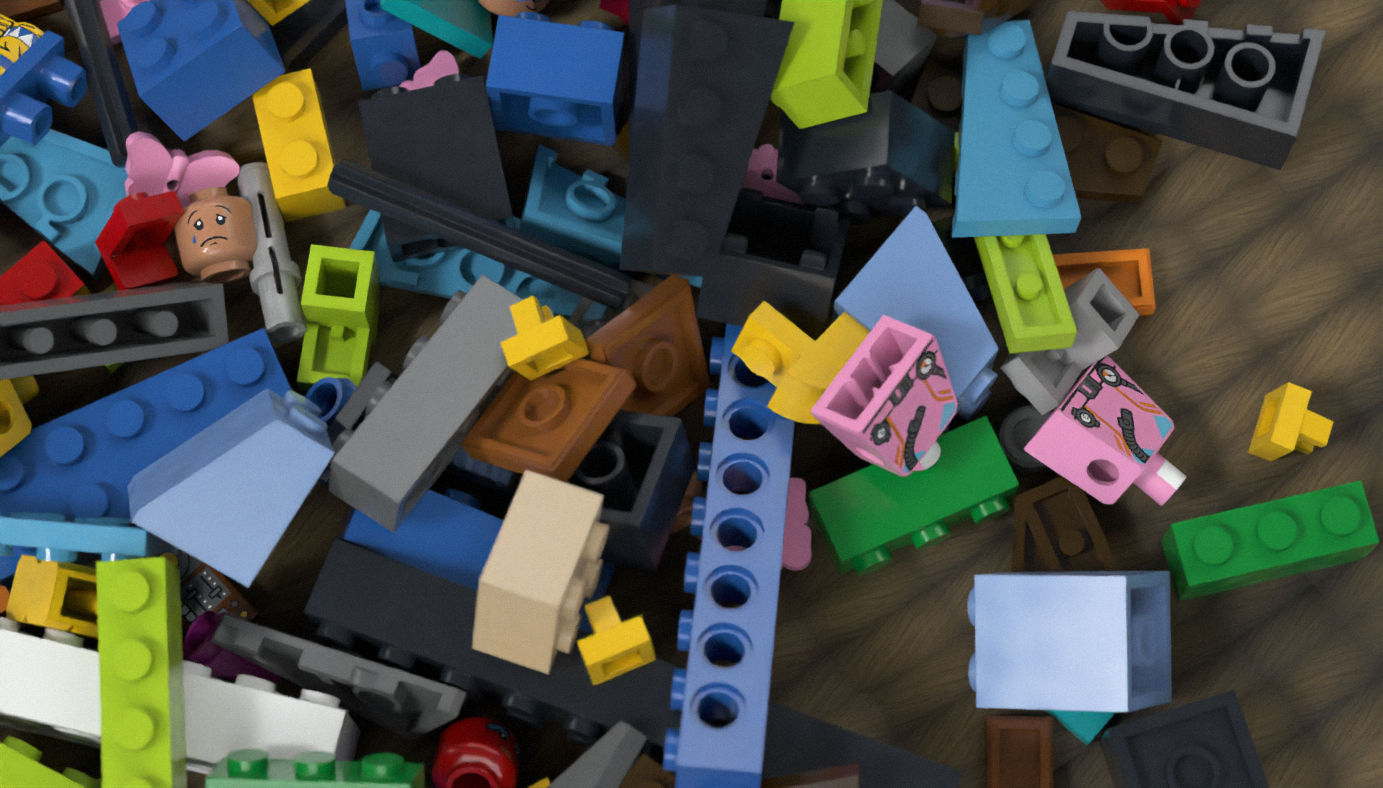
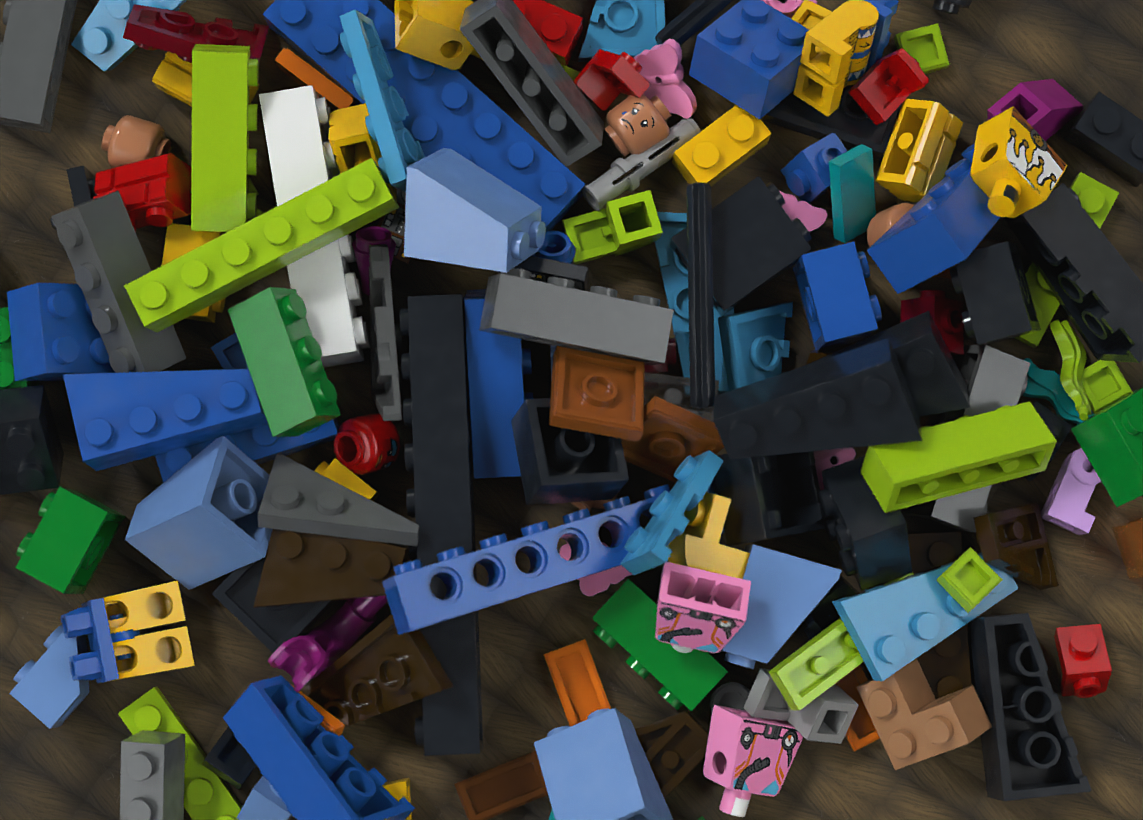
camera: 65 degrees right, 10 degrees up
tan brick [472,470,610,674] -> none
yellow tile [500,296,590,381] -> none
yellow tile [577,596,656,686] -> none
none -> orange tile [544,639,611,726]
none -> dark azure wing [620,450,723,575]
none -> medium nougat brick [856,658,992,770]
none -> lime tile [936,547,1002,613]

